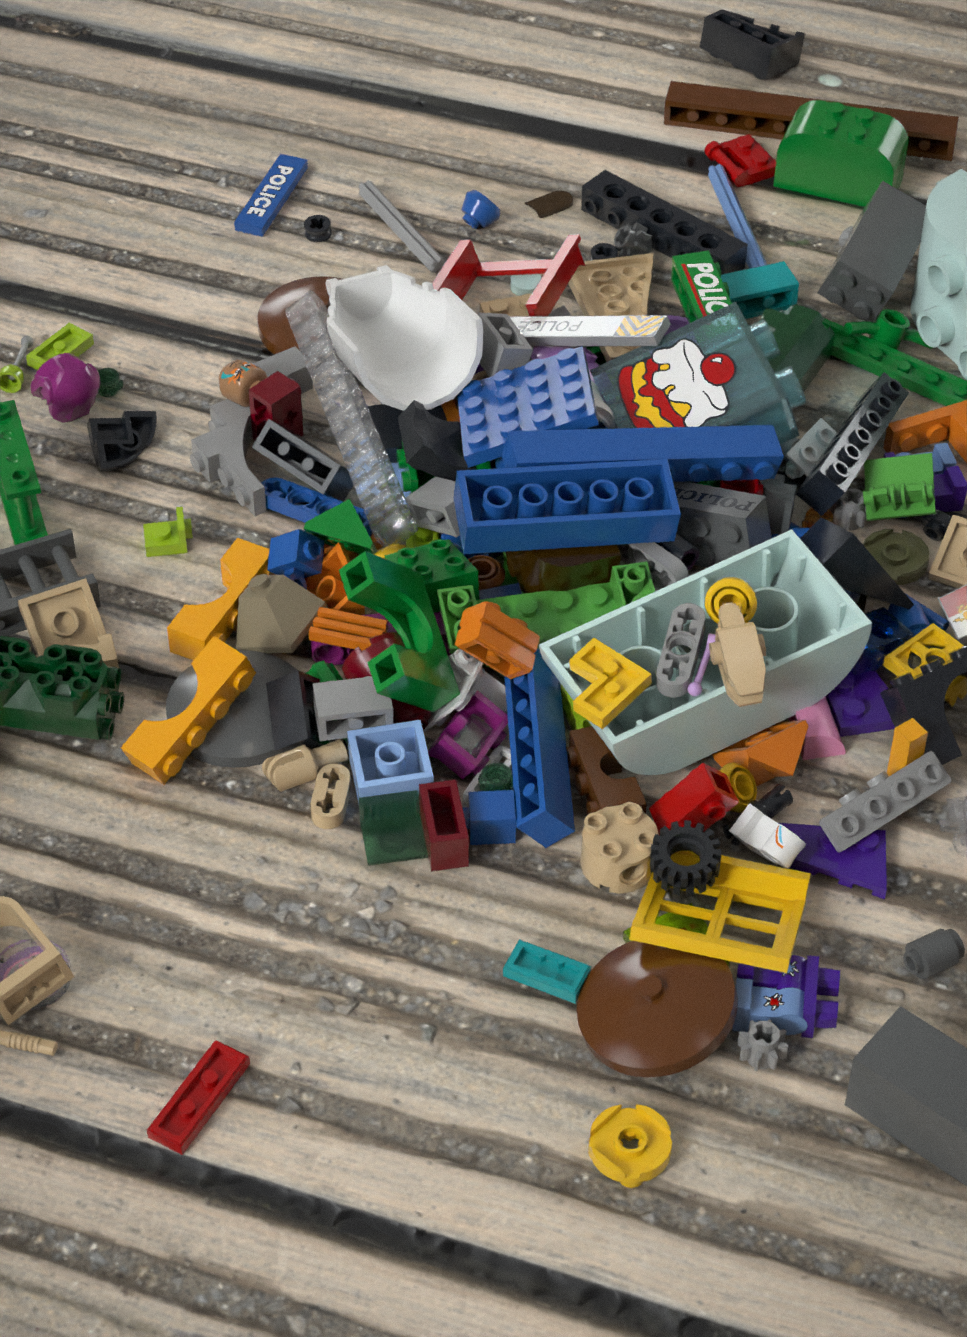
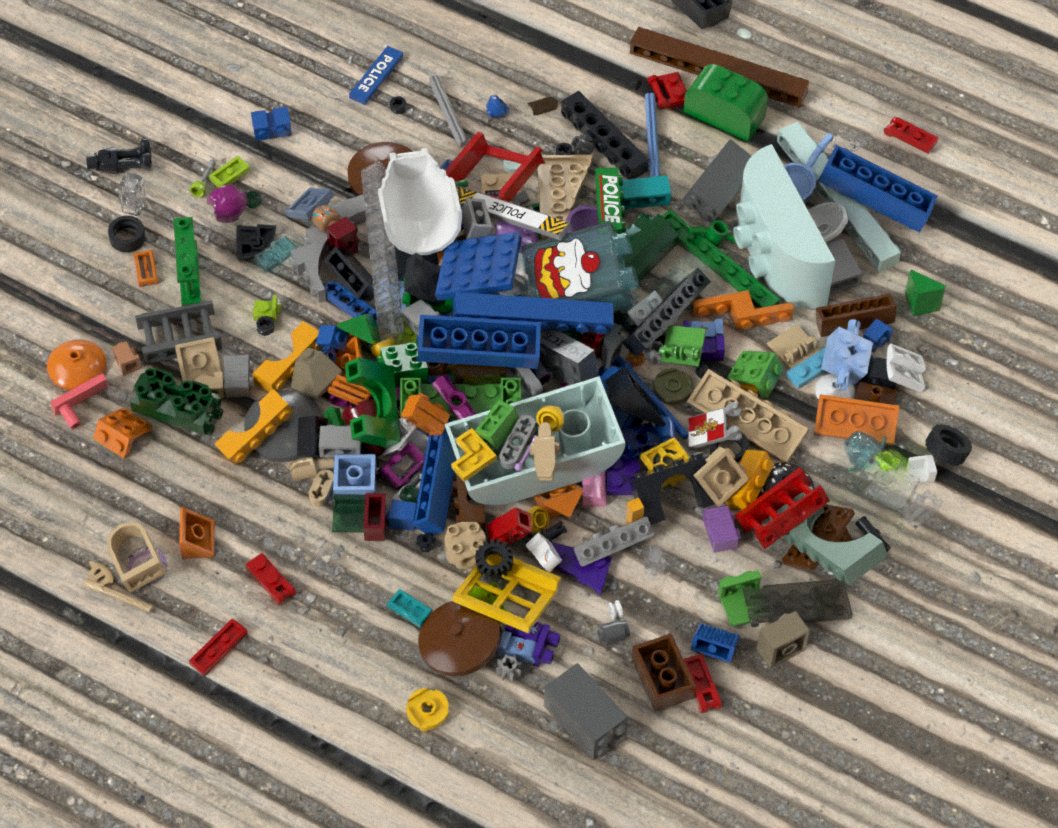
camera: 10 degrees right, 10 degrees up
none -> orange slope [179,507,215,559]
none -> light grey brick [224,354,254,398]
none -> red plate [246,553,297,605]
none -> blue brick [251,107,292,141]
none -> clear light blue slope [254,236,297,272]
none -> black bush [256,316,275,336]
none -> sand blue plate [285,188,335,220]
none -> black plate [416,533,436,552]
none -> magenta piece [432,375,477,420]
none -> bright green hinge [475,400,519,450]
none -> white bush [607,600,624,621]

